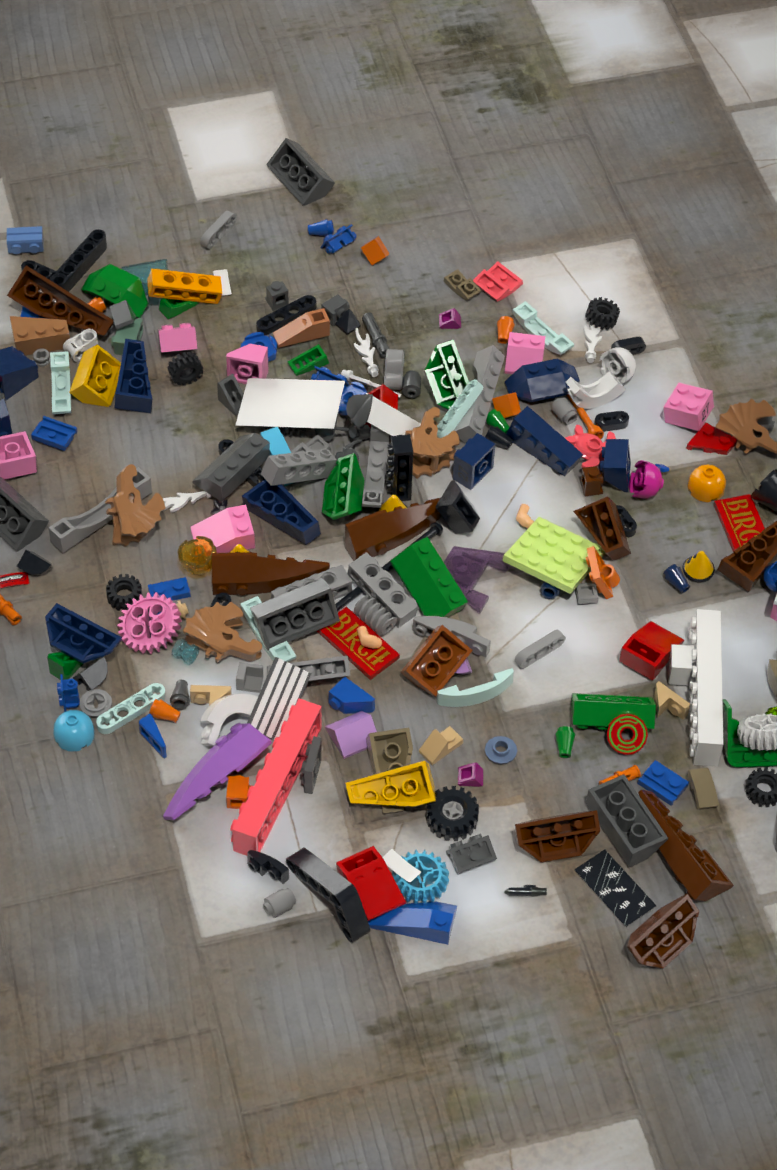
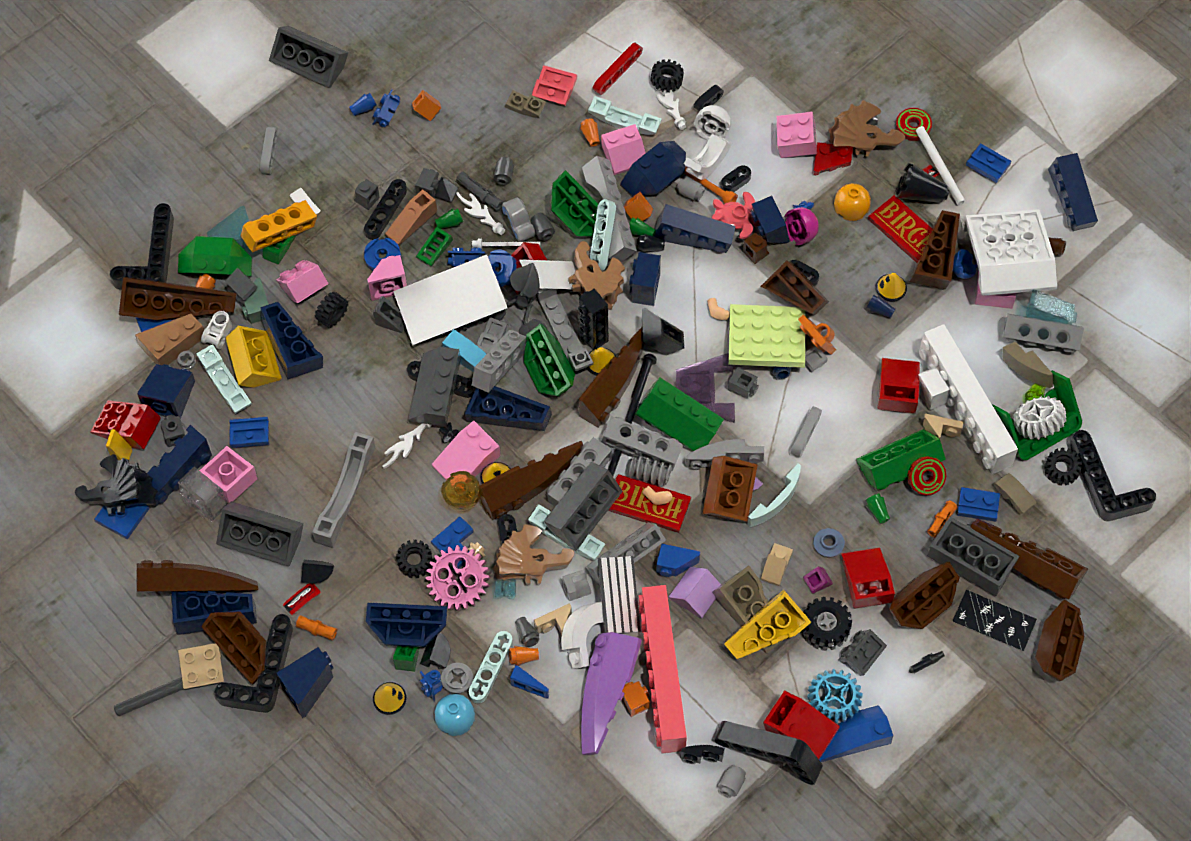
camera: 25 degrees left, 10 degrees up
medium blue brick [7,226,44,254] -> none
medium nougat animal [105,464,166,547] -> none
dark grey plate [301,736,322,794] -> none
white sticker [383,849,421,882] -> none
magenta slope [439,308,461,329] -> none
none -> yellow hat [373,682,407,715]
none -> green cone [435,208,463,229]
none -> dark grey brick [494,157,514,185]
none -> red beam [593,42,643,95]
none -> dark grey brick [728,367,759,398]
none -> red slope [841,548,895,609]

